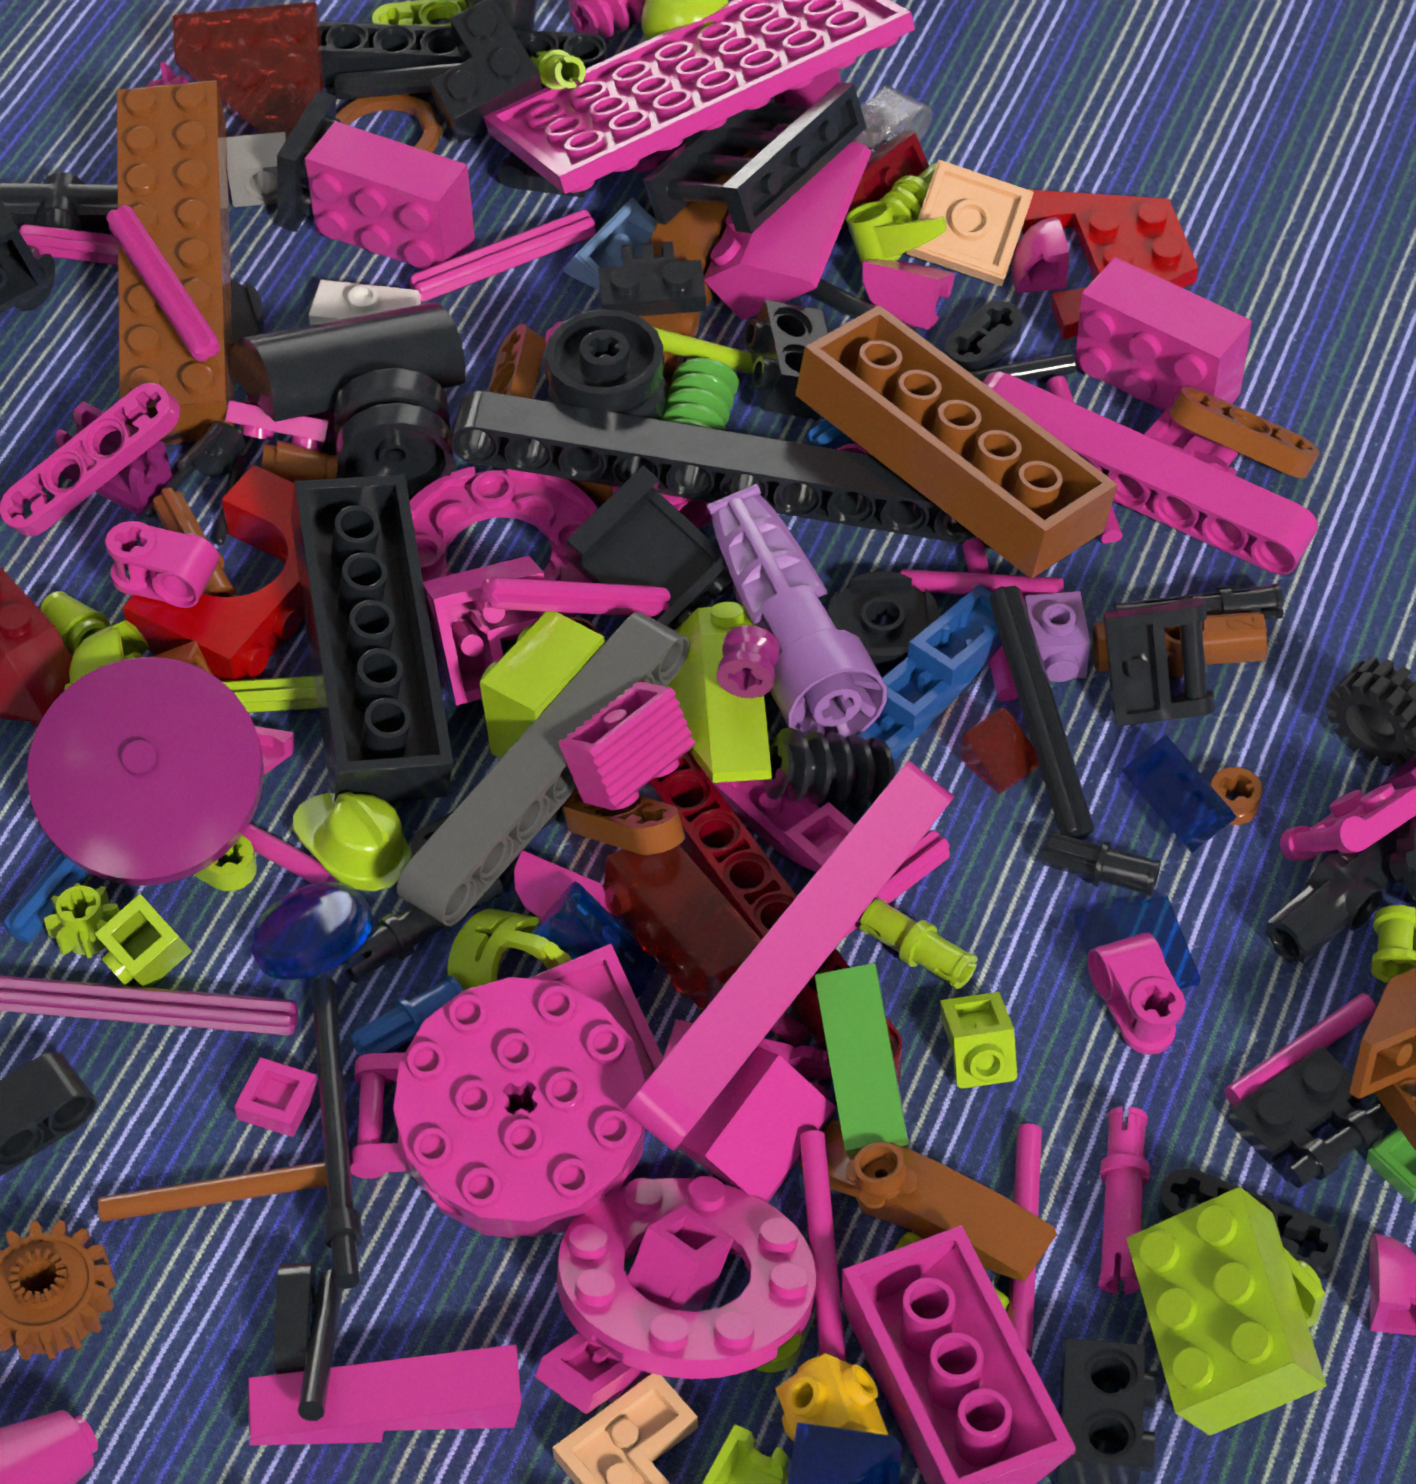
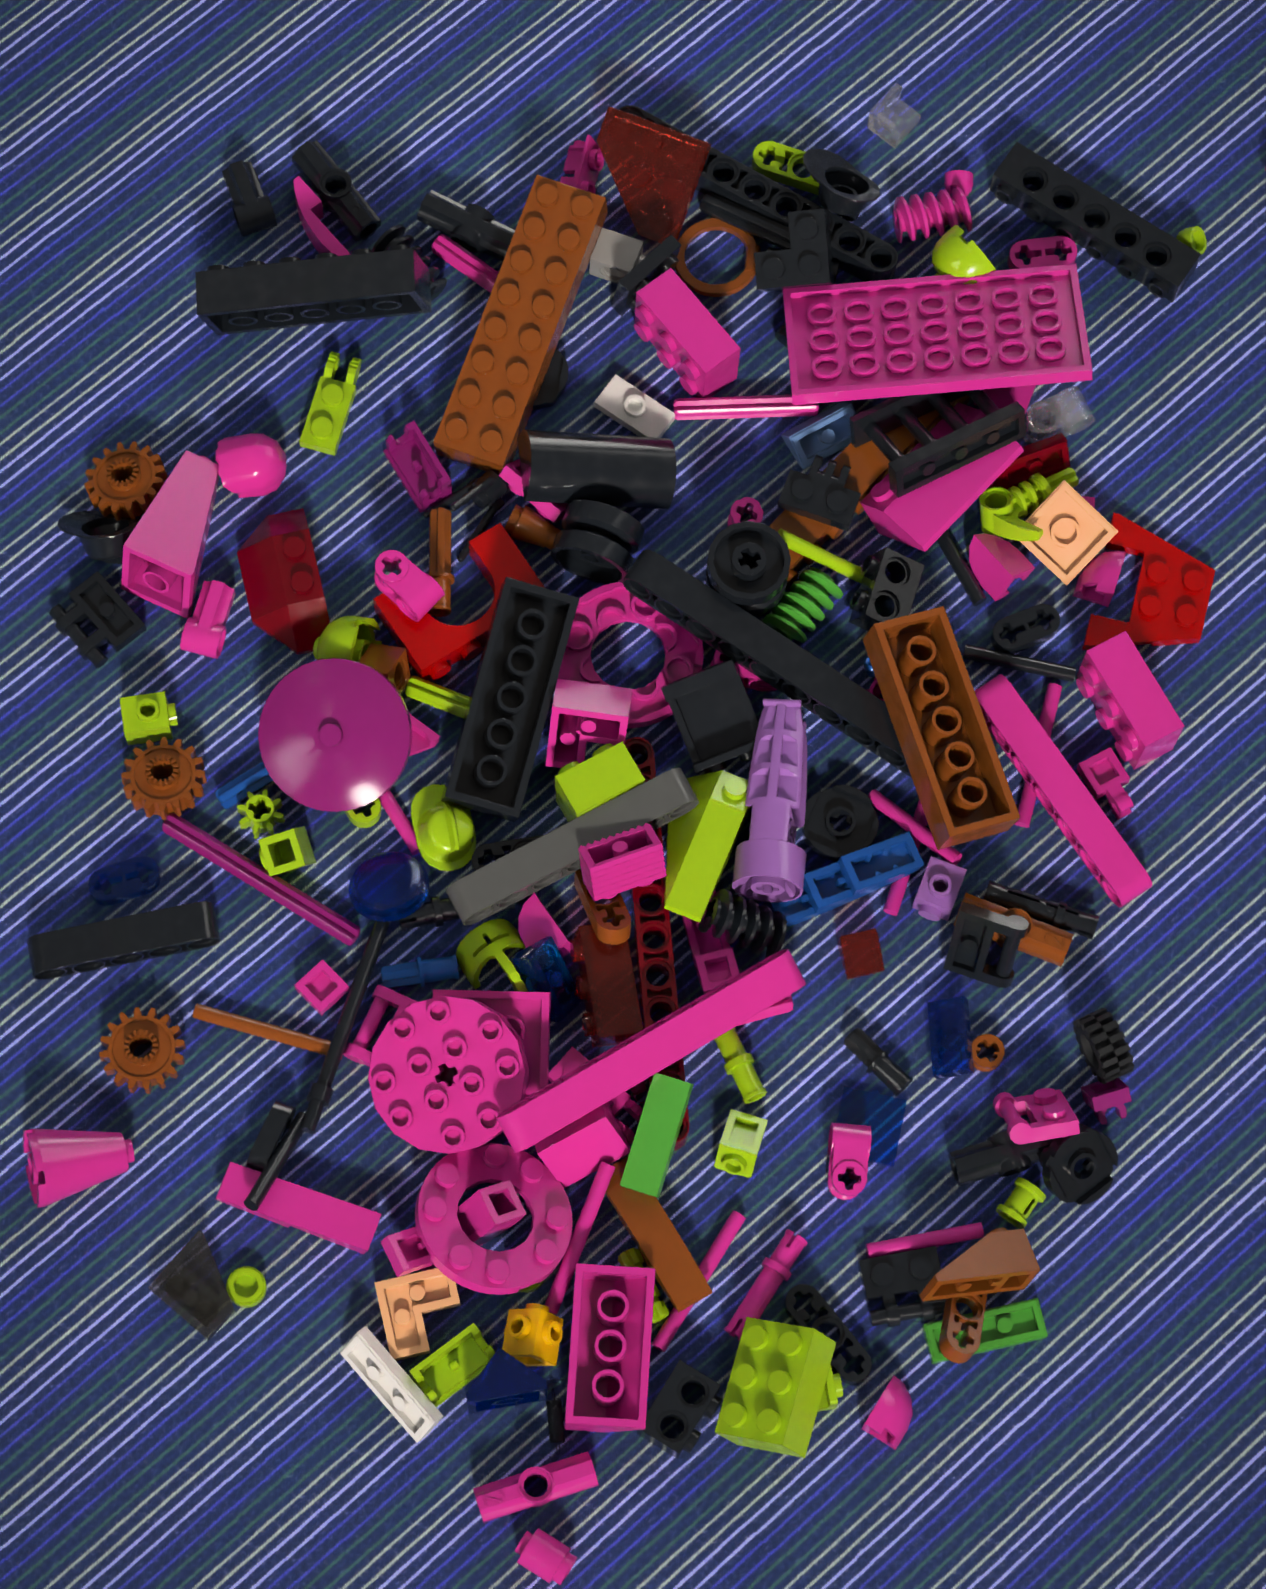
camera: 20 degrees right, 20 degrees up
dark pink beam [0,382,180,536] -> none
lime cone [41,591,110,657] -> none
dark pink axle [106,205,220,362] -> none
dark pink axle [480,577,671,617] -> none
dark orange beam [487,324,546,399] -> none
lime pin [530,50,586,90] -> none
magenta wheel [717,625,780,698] -> none
dark orange plate [845,1142,919,1209] -> none
black axle [989,585,1095,840] -> none
dark orange beam [1169,386,1320,478] -> none

